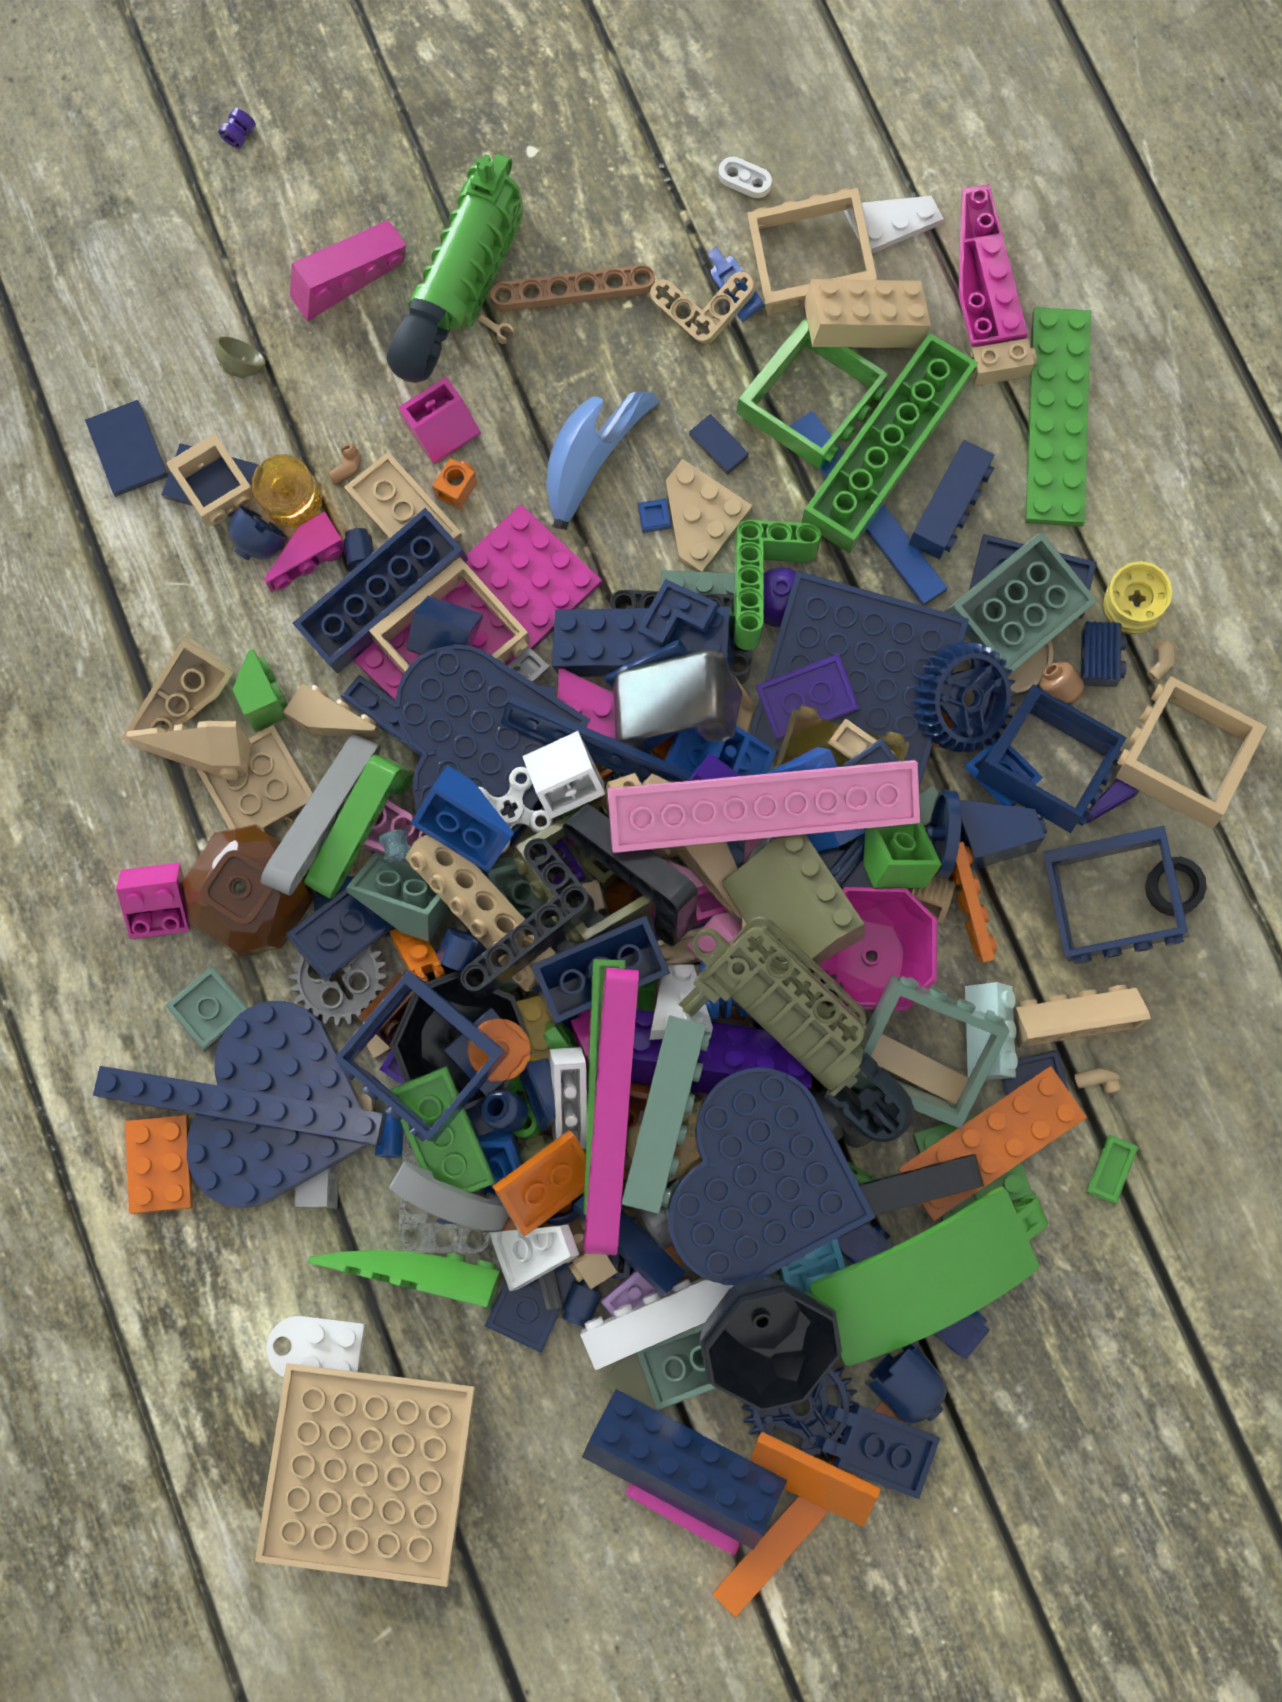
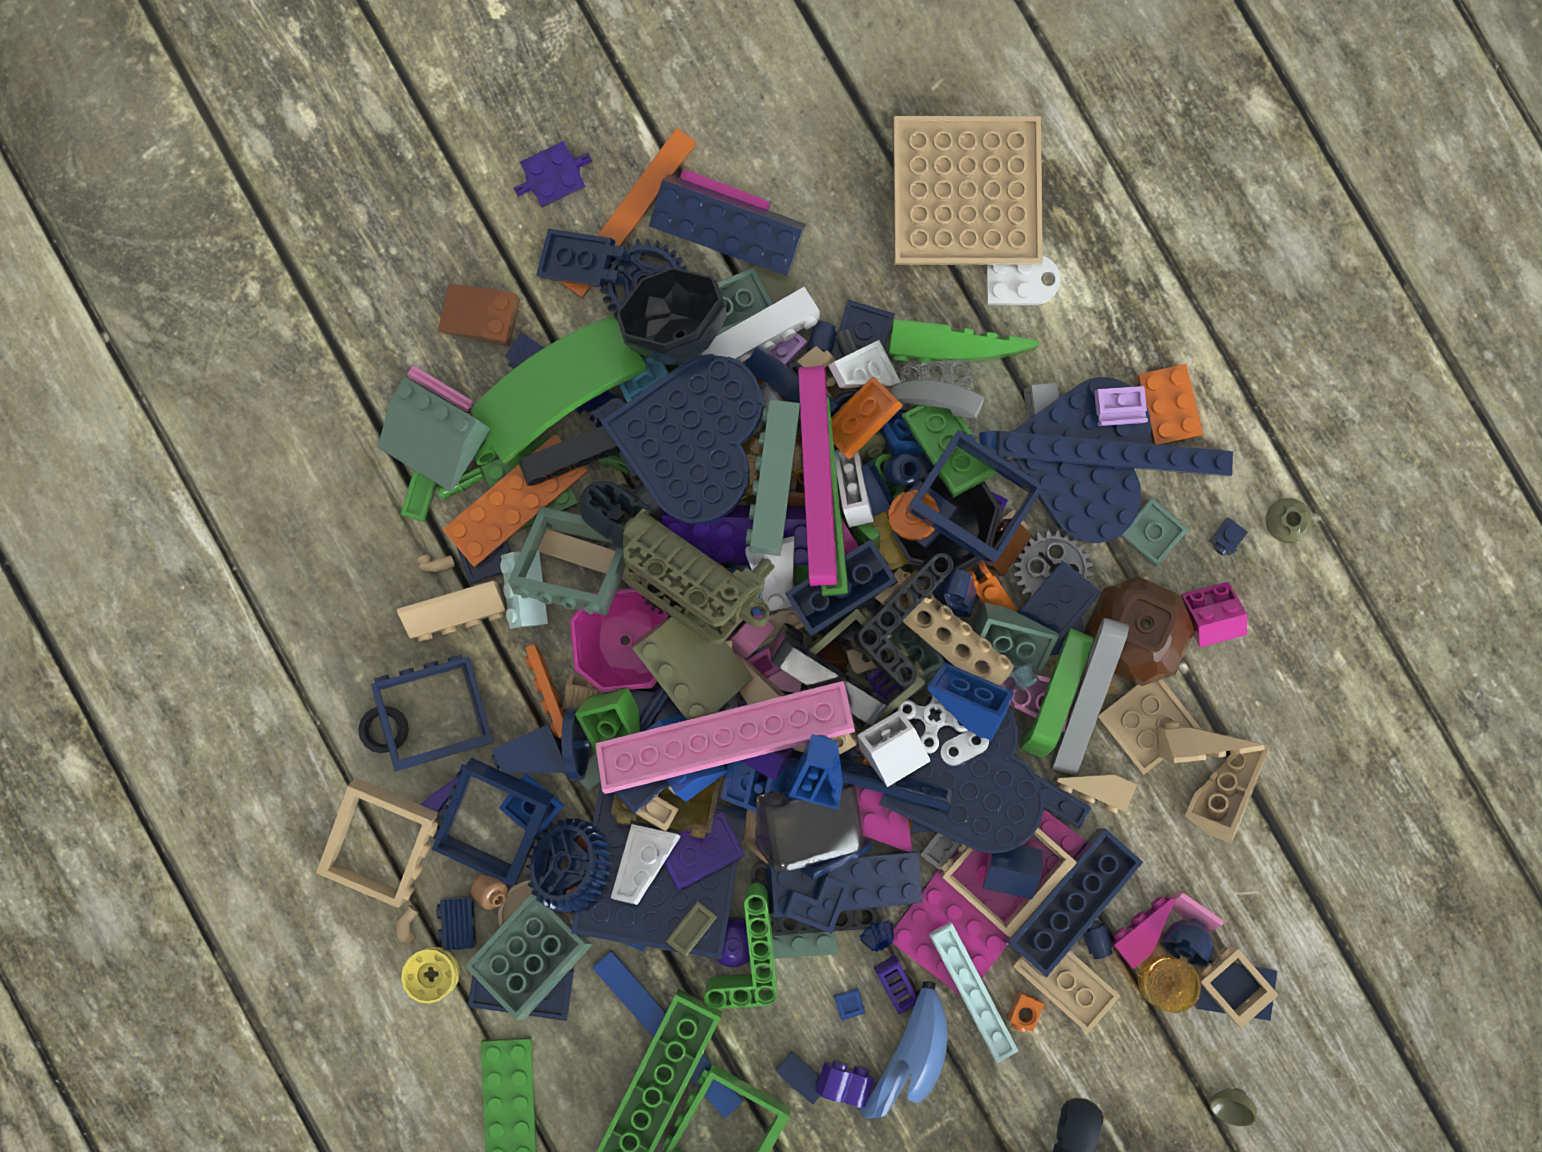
camera: 165 degrees right, 10 degrees up
dark blue tile [85,400,168,497] -> none
bright green slope [232,649,288,732] -> none
medium nougat arm [328,443,361,485] -> none
dark pink slope [398,377,481,464] -> none
tan plate [666,459,753,572] -> none
orange tile [750,1432,881,1527] -> none
dark blue cylinder [865,1343,947,1424] -> none
dark blue brick [909,440,995,560] -> none
none -> sand green slope [378,377,491,492]
none -> bright pink axle [407,366,474,413]
none -> bright green axle [435,467,485,501]
none -> dark orange slope [438,284,520,347]
none -> dark purple plate [513,141,592,207]
none -> white wing [611,824,681,905]
none -> olive tile [666,901,717,958]
none -> blue wedge [789,734,843,810]
none -> dark purple brick [815,1060,874,1108]
none -> clear blue piece [860,920,894,952]
none -> dark purple slope [874,956,918,1015]
none -> light aqua tile [929,922,1018,1064]
none -> white plate [941,731,989,766]
none -> lavender plate [1094,386,1148,426]
none -> bright pink slope [1172,890,1224,933]
none -> dark blue bracket [1209,517,1248,556]
none -> olive piece [1266,498,1312,543]

